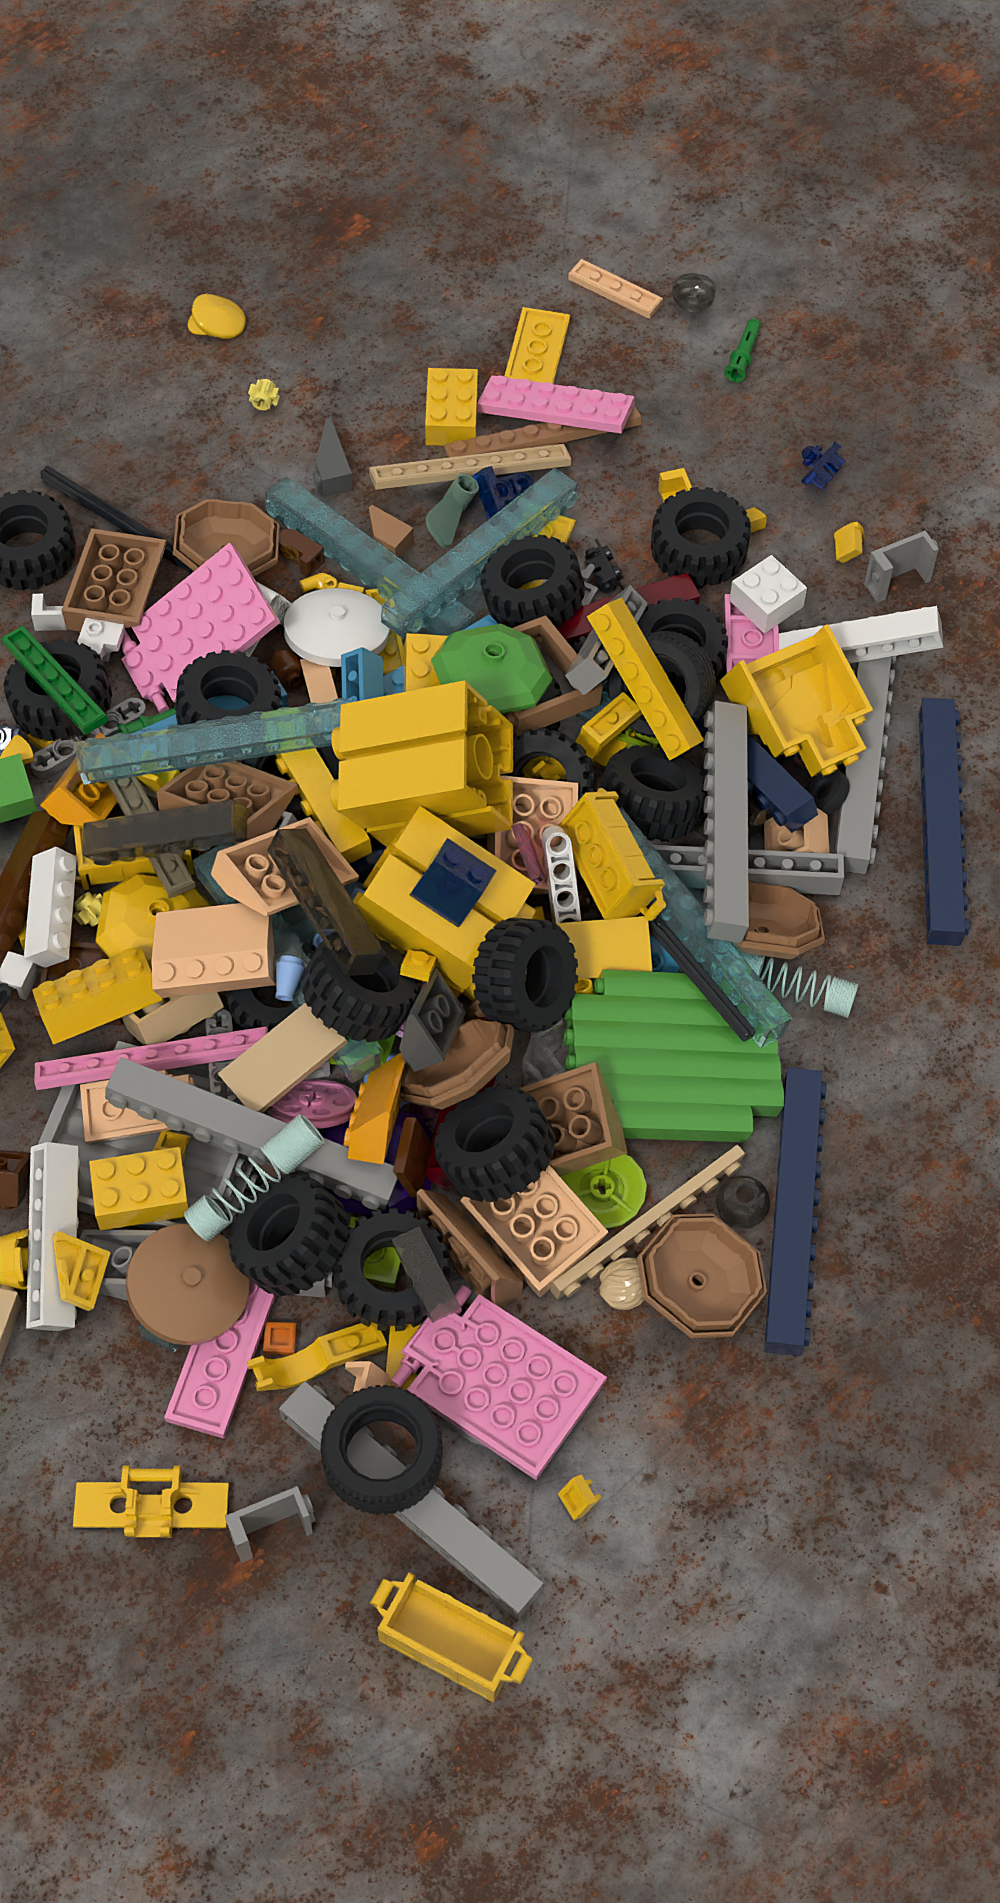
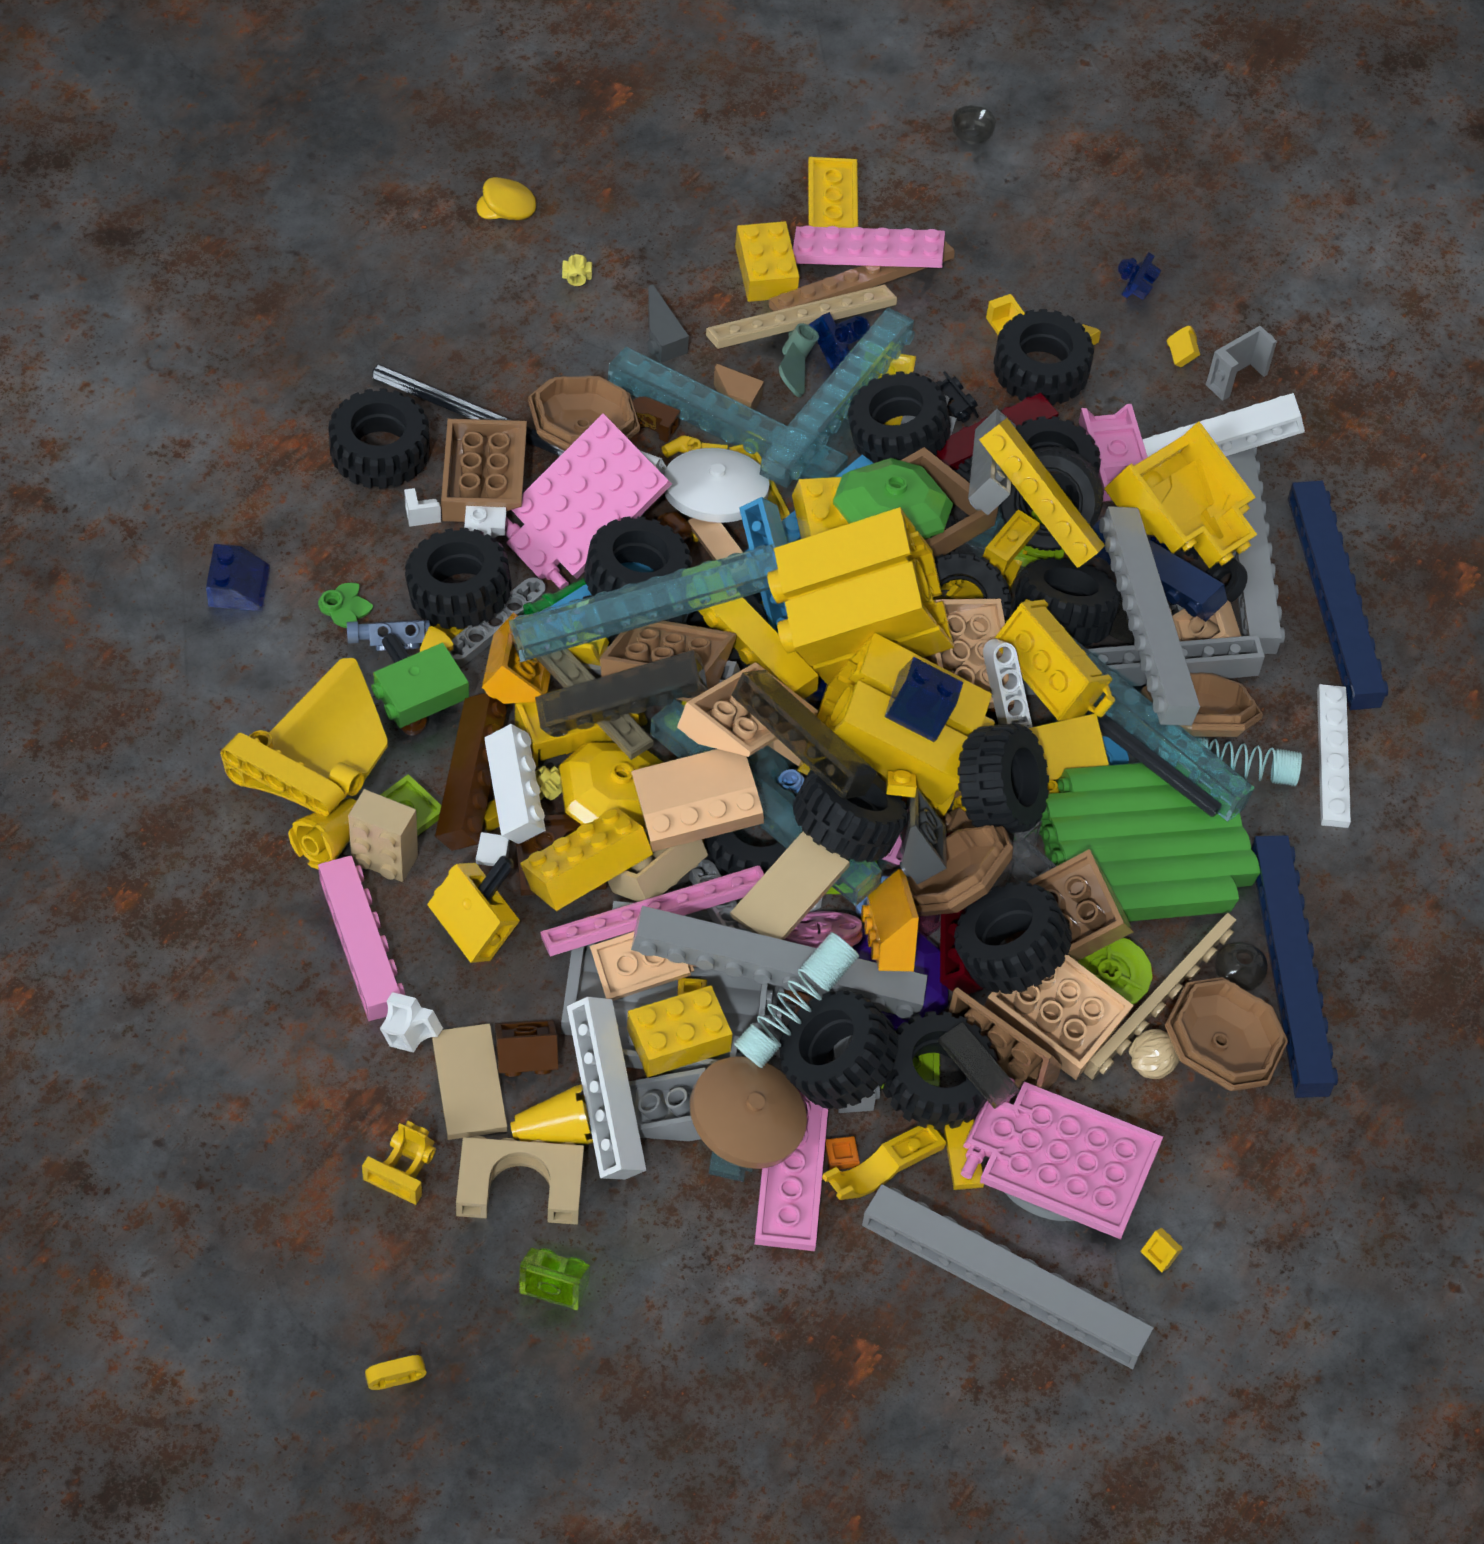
camera: 15 degrees left, 5 degrees down
green tile [0,626,108,735] -> none
yellow wing [52,1231,111,1311] -> none
yellow piece [73,1465,229,1537] -> none
light grey panel [225,1486,316,1563] -> none
light blue cone [275,955,305,1001] -> none
black tyre [320,1385,443,1515] -> none
light nougat panel [345,1361,390,1392] -> none
yellow container [370,1572,533,1703] -> none
reddish brown tile [393,1117,432,1198] -> none
clear pink tile [511,823,547,886] -> none
light nougat tile [568,259,663,319] -> none
green pin [724,318,761,383] -> none
white brick [729,555,807,634] -> none
none -> white plate [1317,684,1351,828]

